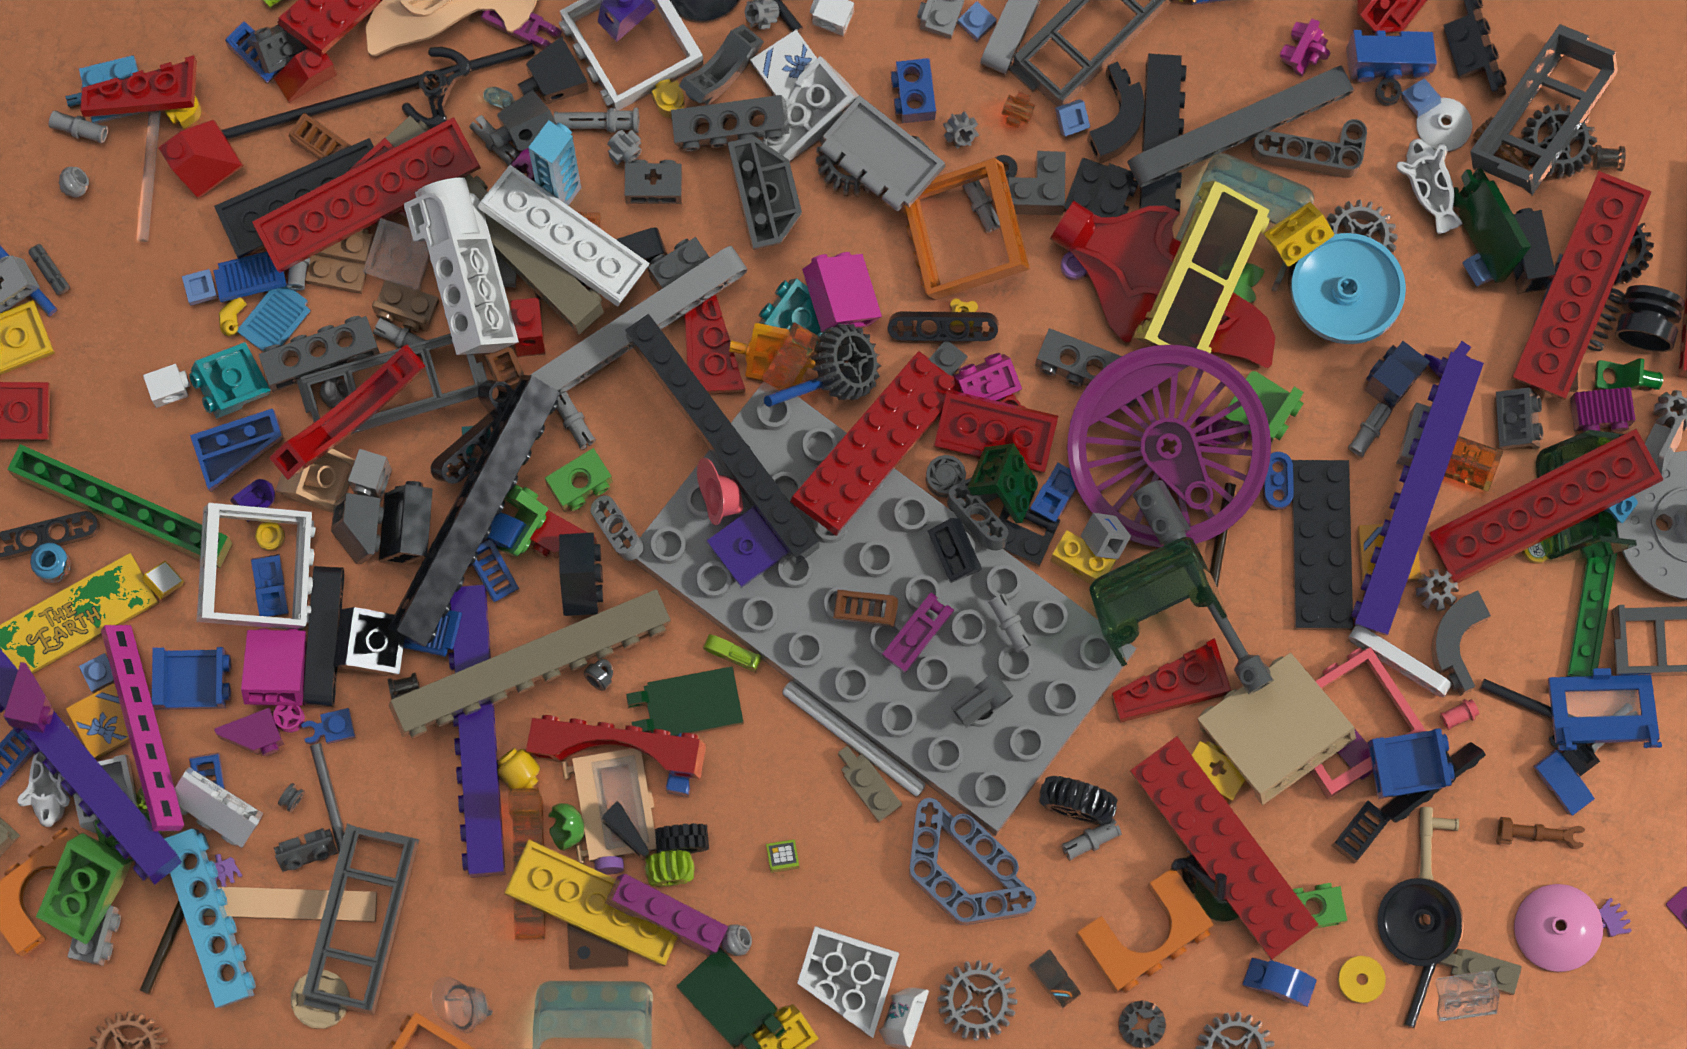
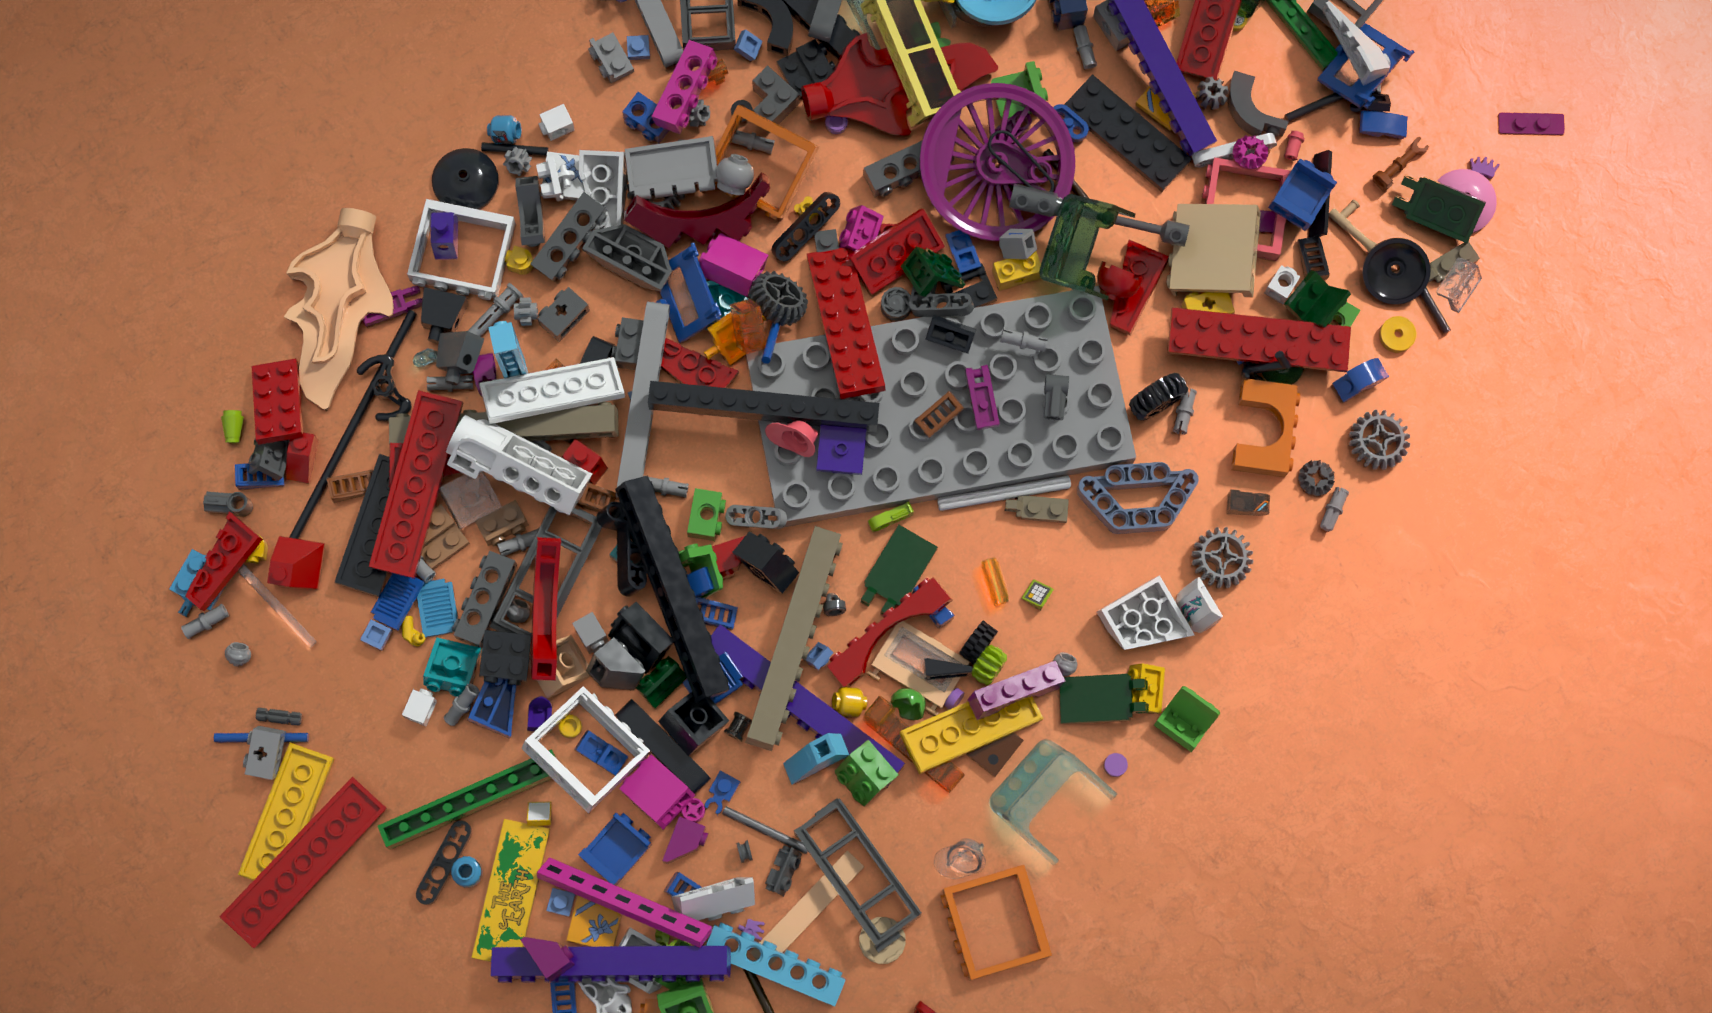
camera: 50 degrees left, 0 degrees up
none -> dark grey piece [203,491,253,517]
none -> light grey pin [444,684,480,726]
none -> black plate [479,630,531,686]
none -> white hips [536,155,575,201]
none -> dark red arch [624,172,770,248]
none -> dark green bracket [635,656,687,708]
none -> dark pink brick [652,40,717,134]
none -> blue piece [656,243,722,343]
none -> light grey piece [716,154,754,195]
none -> medium azure slope [783,733,849,785]
none -> medium blue plate [805,642,833,670]
none -> bright green bracket [835,740,899,806]
none -> clear yellow piece [981,557,1009,606]
none -> black piece [988,130,1054,192]
none -> red cylinder [1097,261,1144,301]
none -> dark pink gear [1233,135,1268,169]
none -> white brick [1264,265,1300,304]
none -> dark green bracket [1284,270,1351,328]
none -> white wedge [1322,1,1391,86]
none -> dark green tile [1392,175,1486,244]

